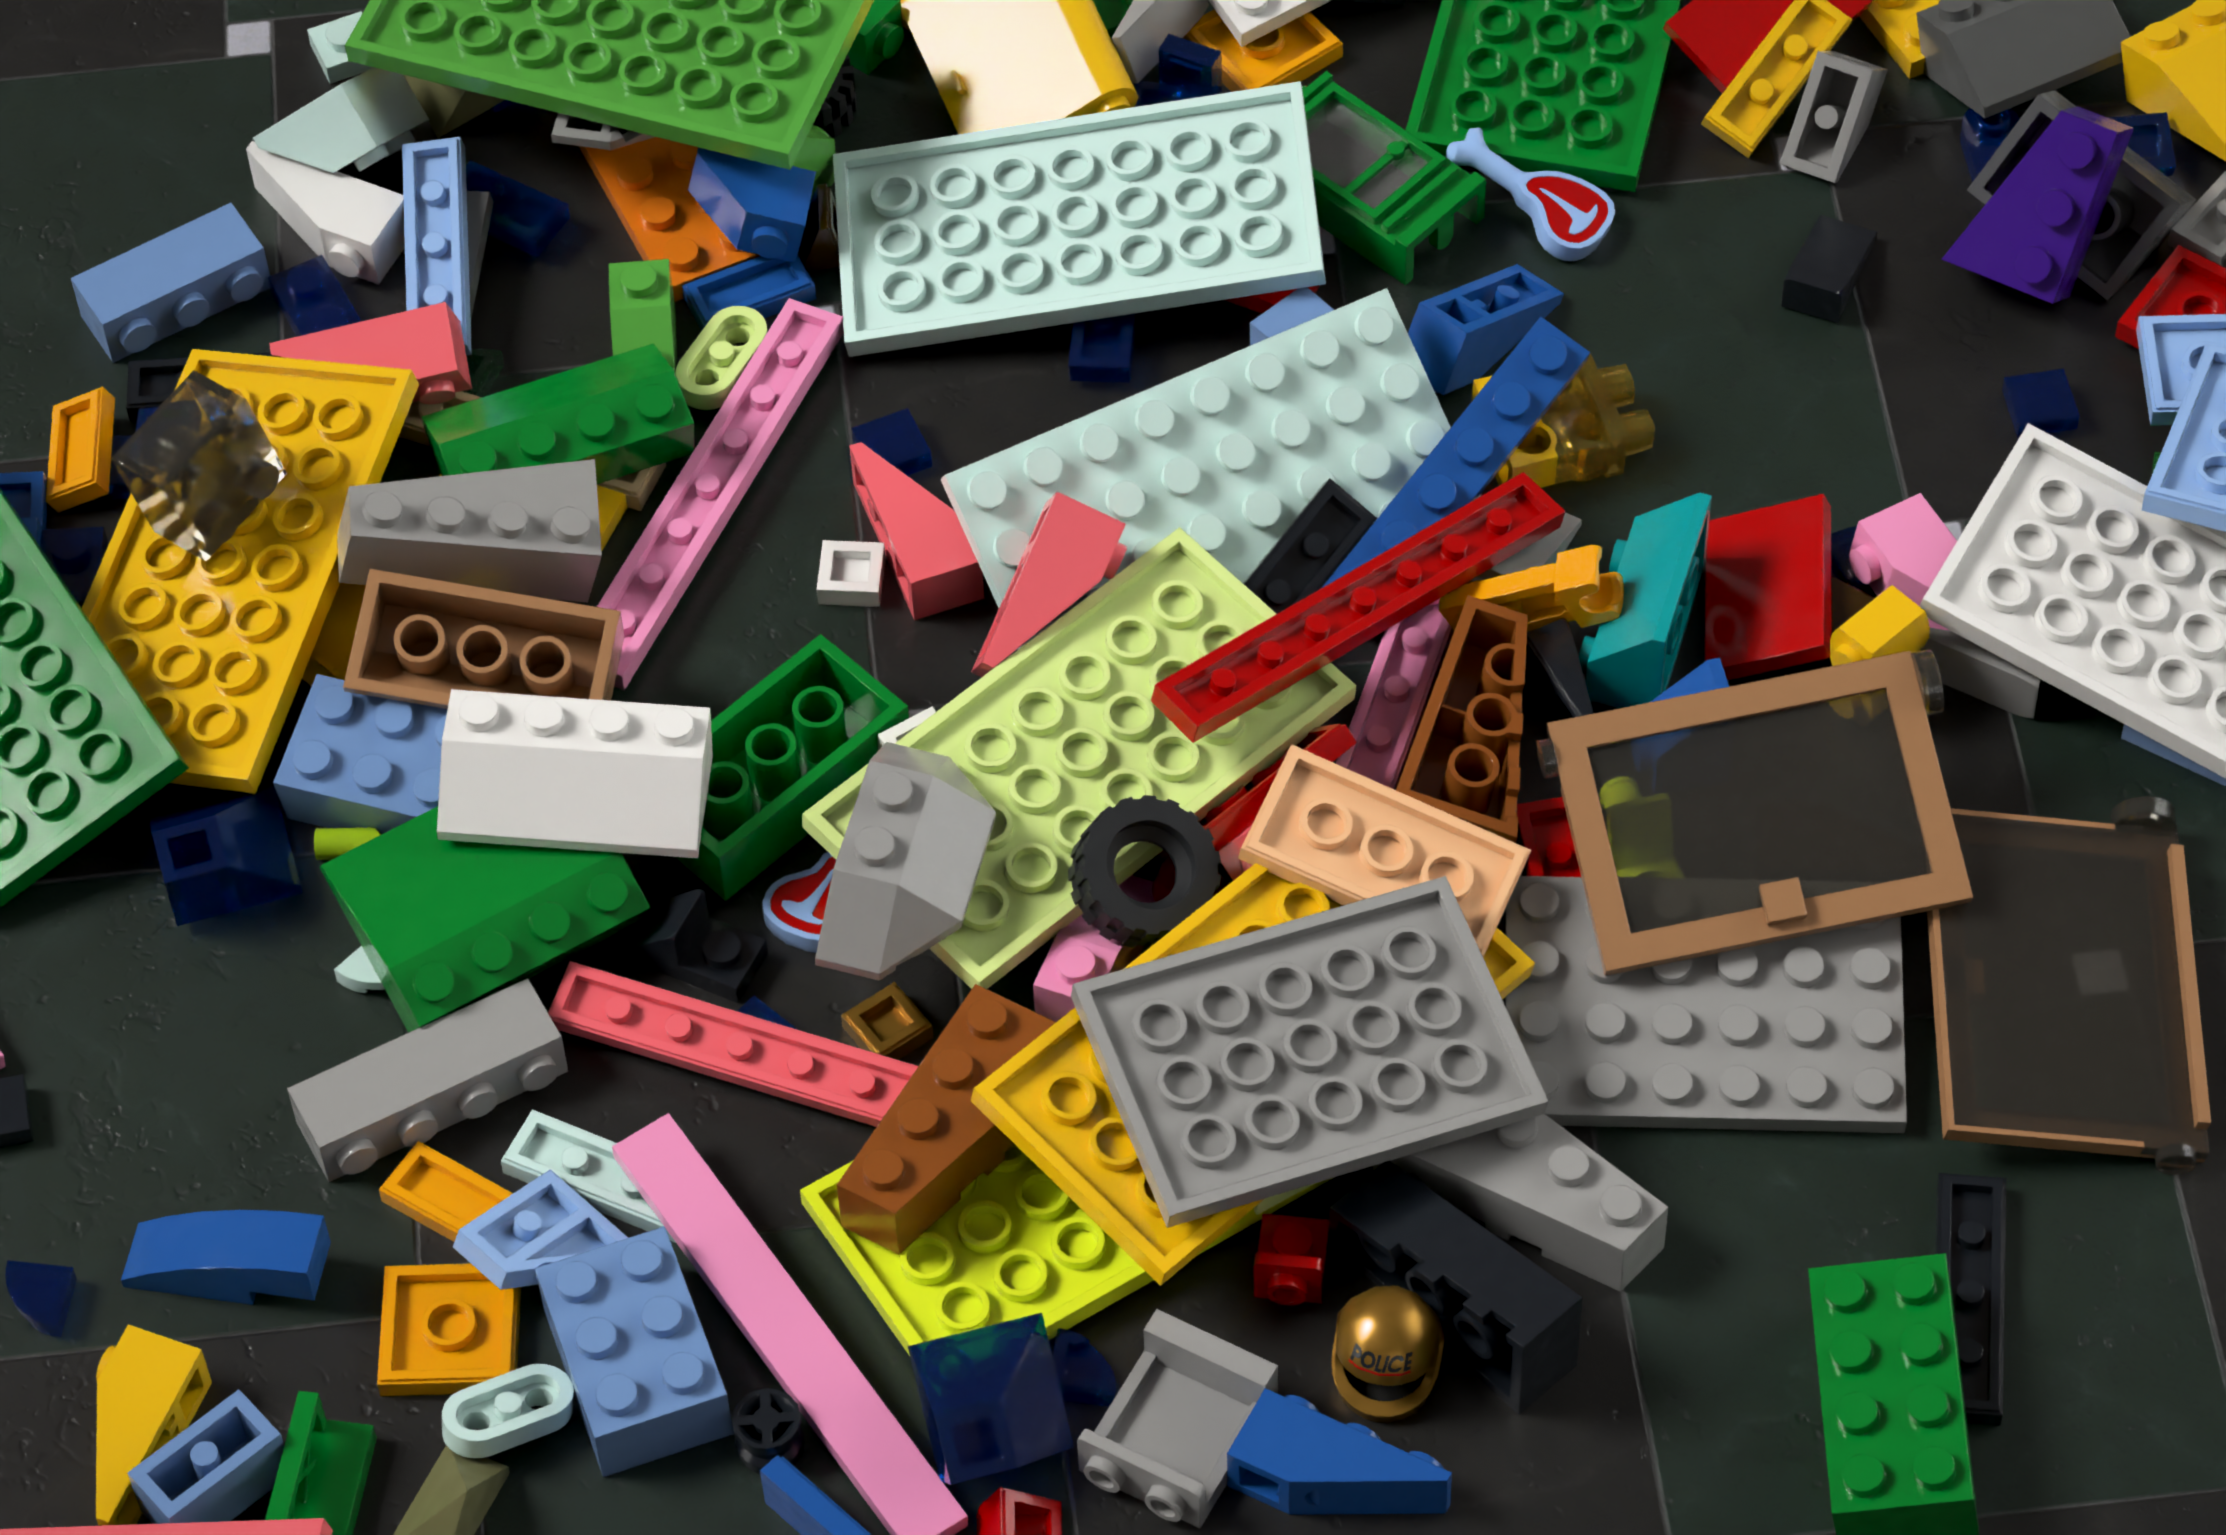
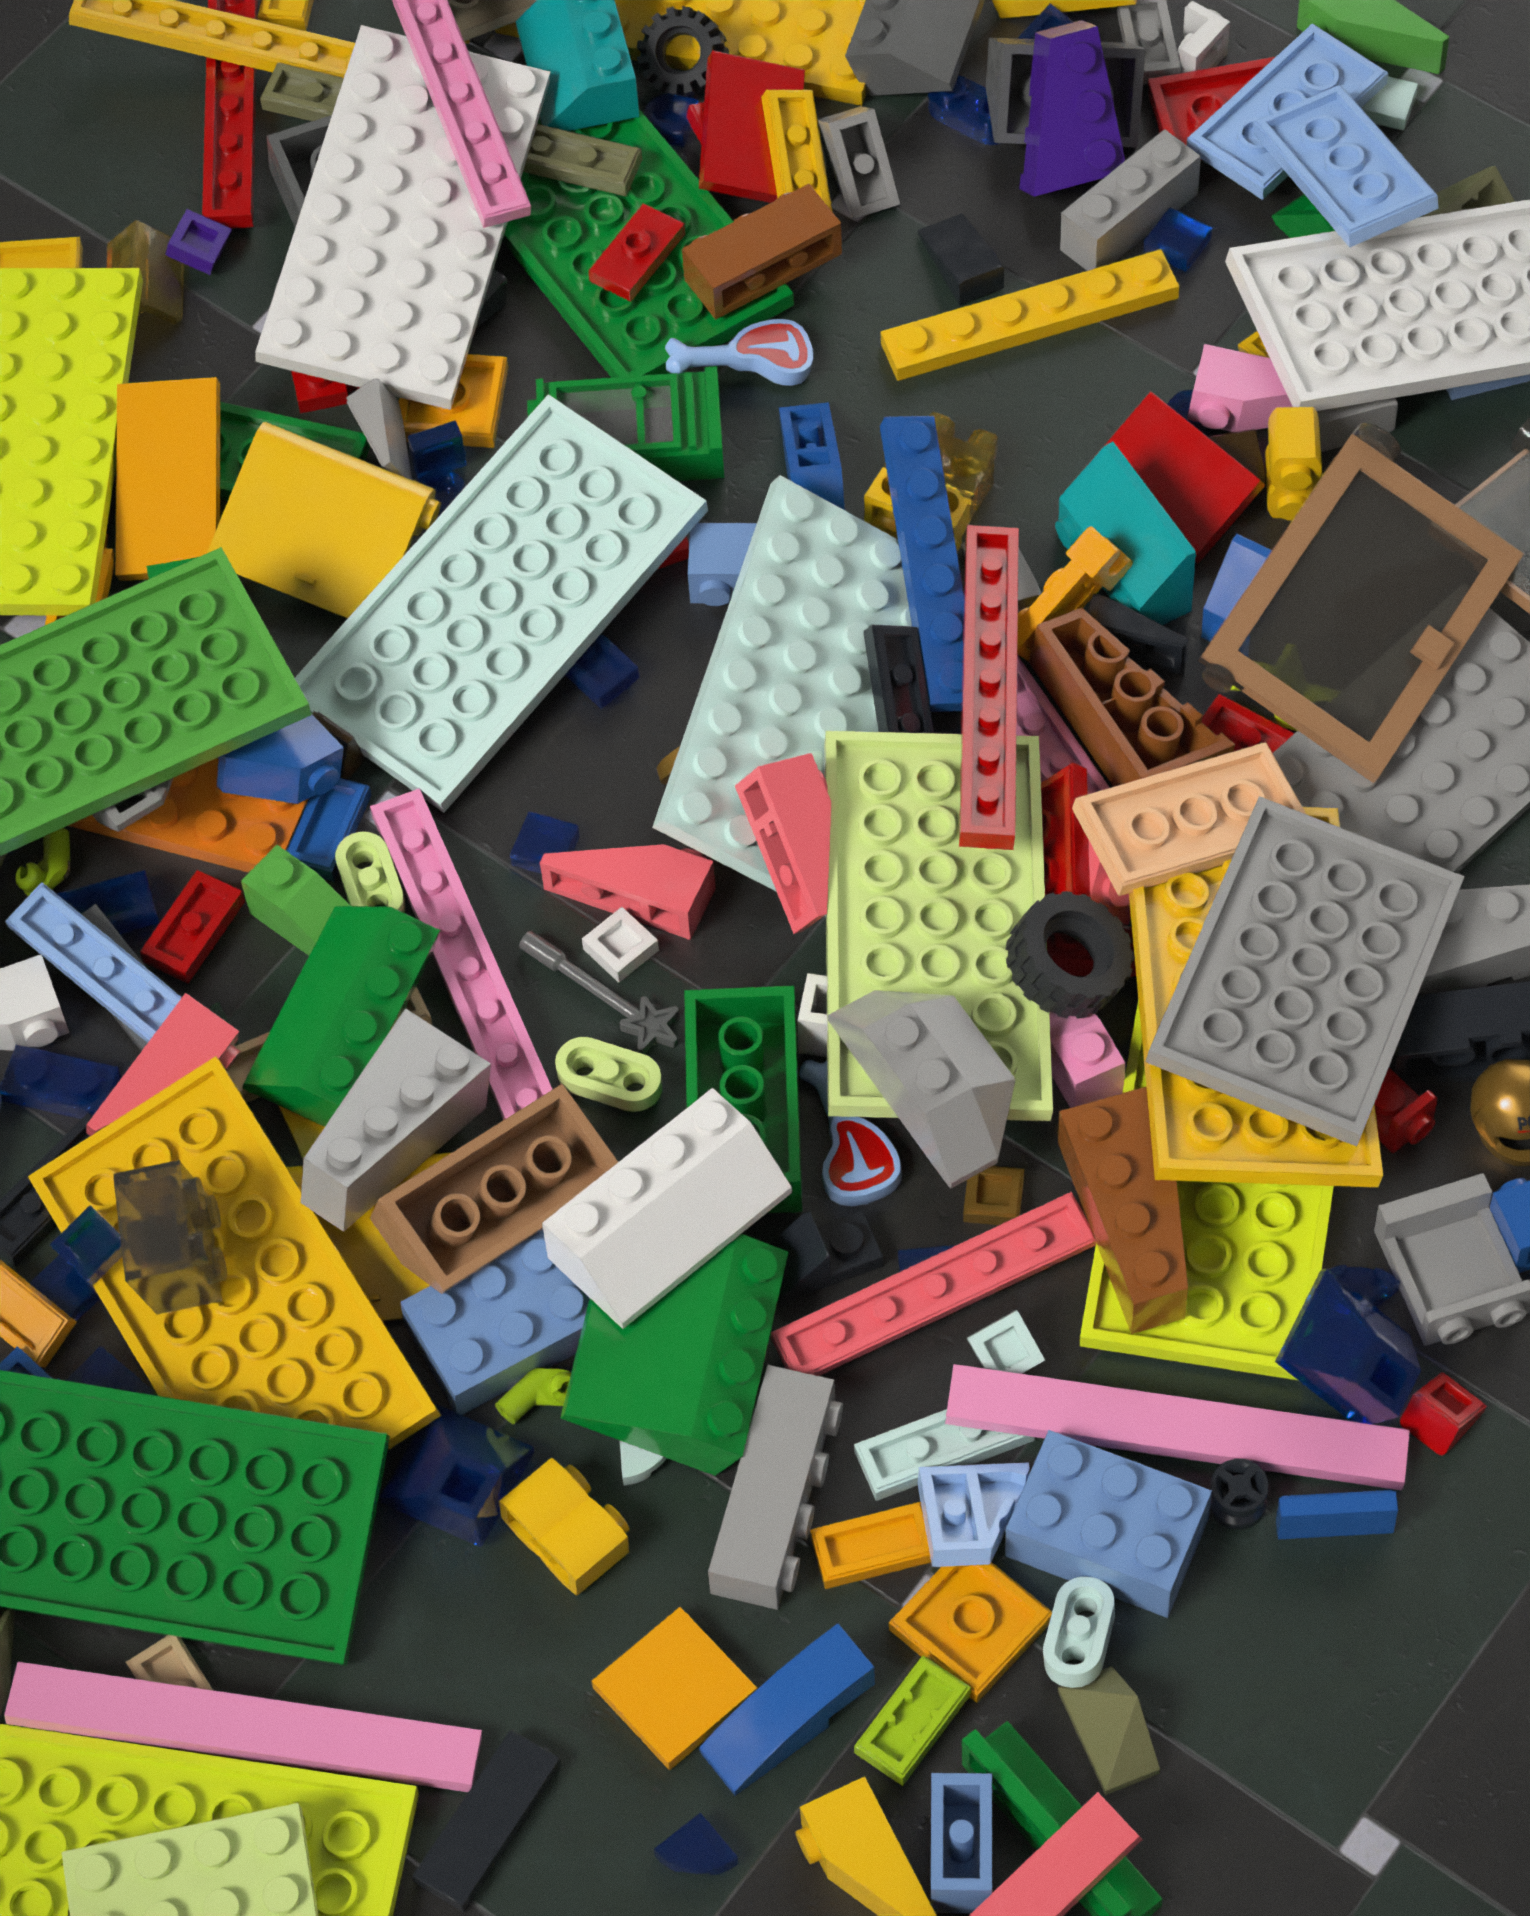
camera: 45 degrees left, 5 degrees up
none -> lime arm [15,828,71,896]
none -> red plate [140,870,245,984]
none -> yellow brick [499,1458,629,1596]
none -> dark grey piece [519,930,679,1055]
none -> yellowish green plate [555,1037,662,1112]
none -> red plate [588,203,685,302]
none -> light orange tile [592,1607,757,1771]
none -> dark orange brick [682,184,842,320]
none -> lime plate [854,1655,971,1786]
none -> yellow plate [881,249,1179,381]
none -> light aqua plate [967,1310,1045,1374]
none -> light grey brick [1060,129,1201,271]

